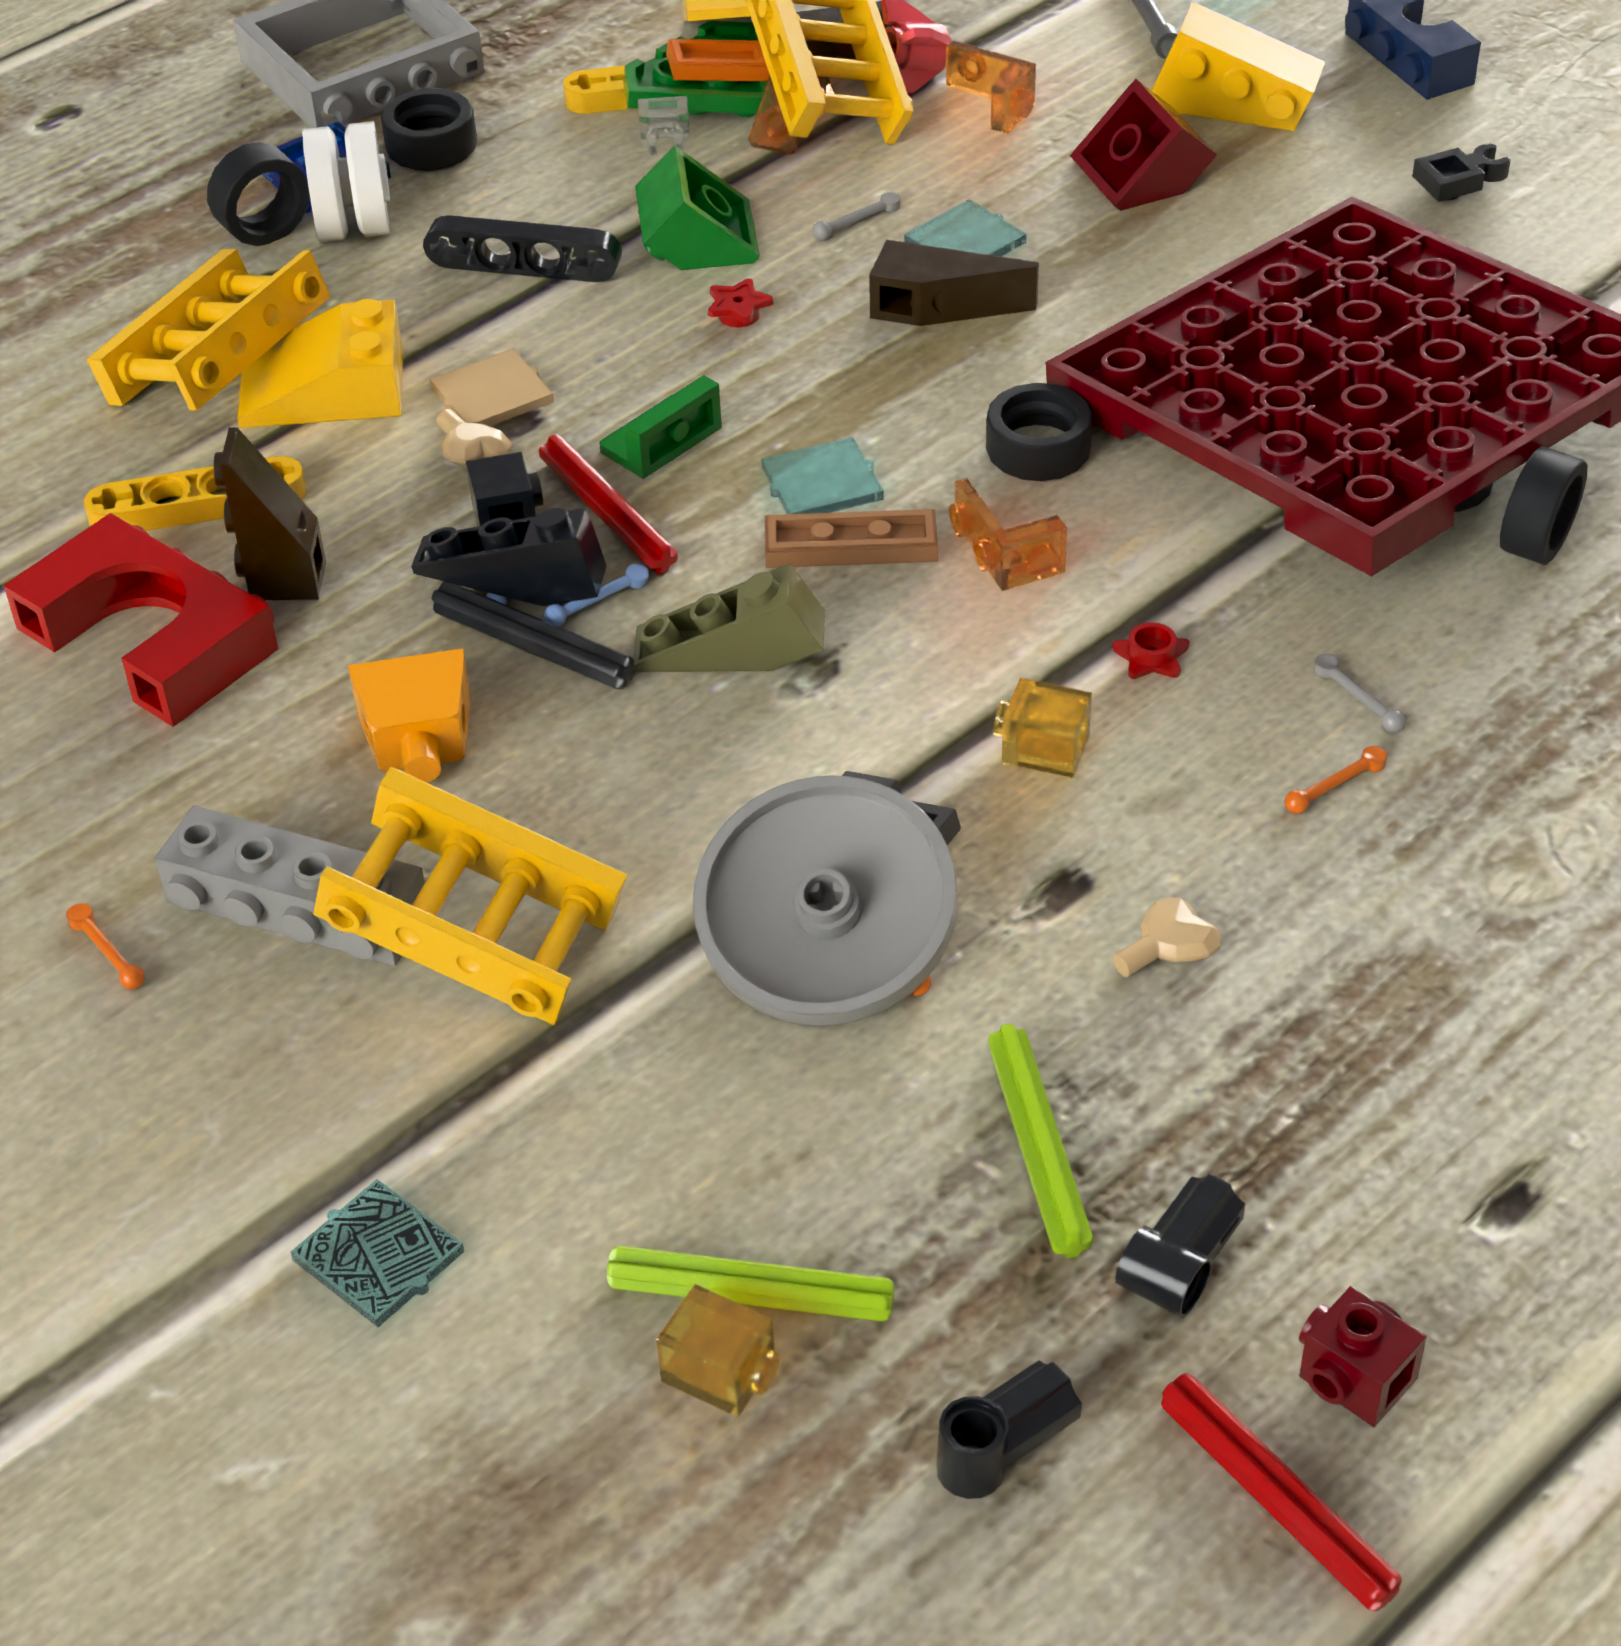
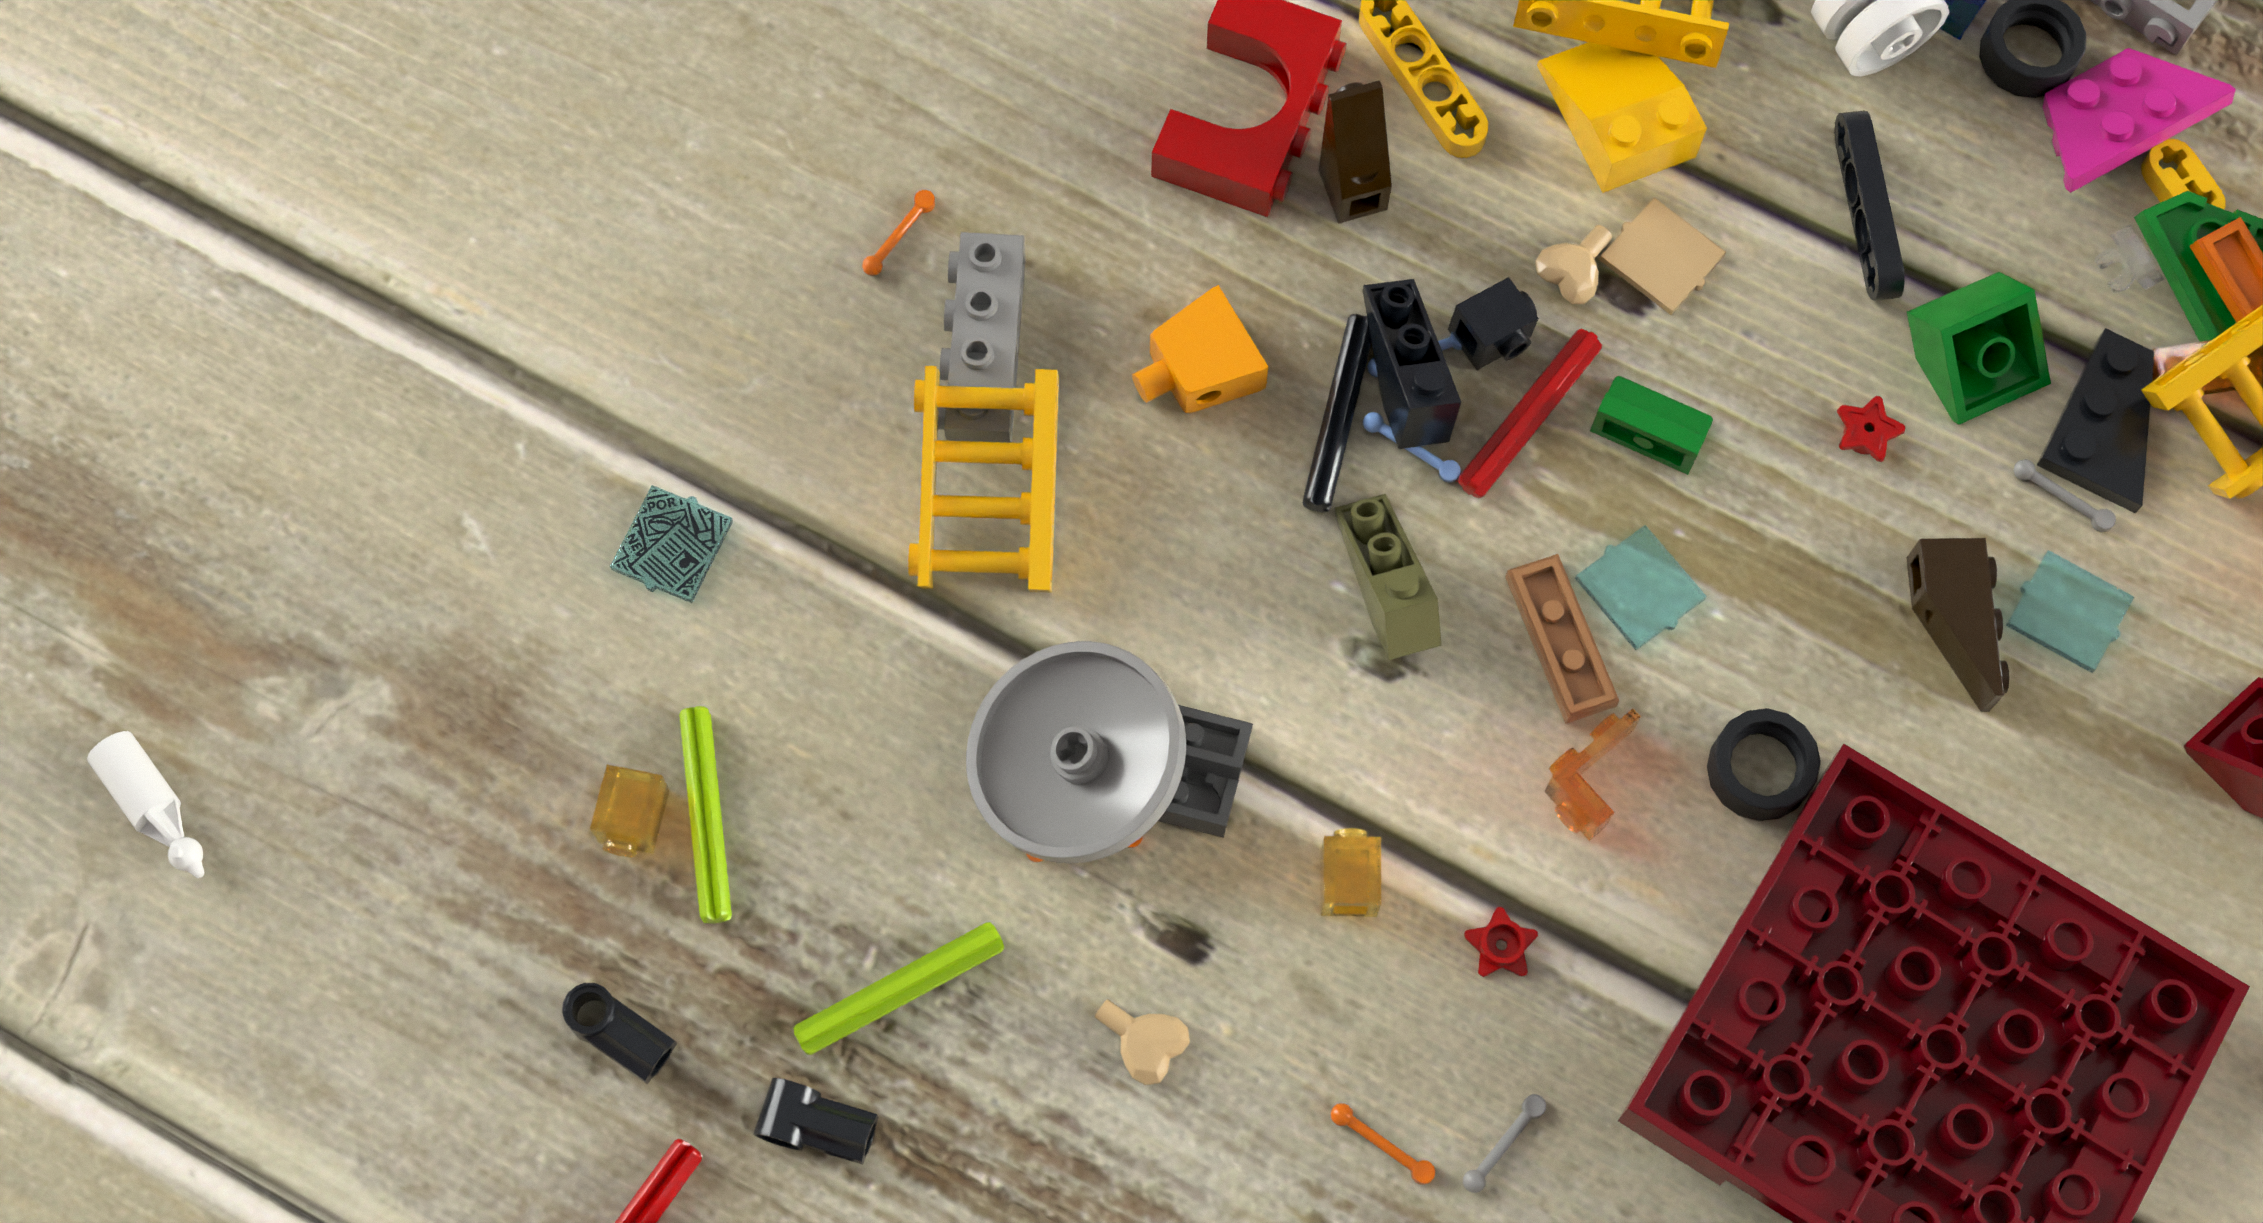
camera: 70 degrees right, 25 degrees up
none -> black wing [2037,328,2155,514]
none -> dark pink wing [2042,48,2236,193]

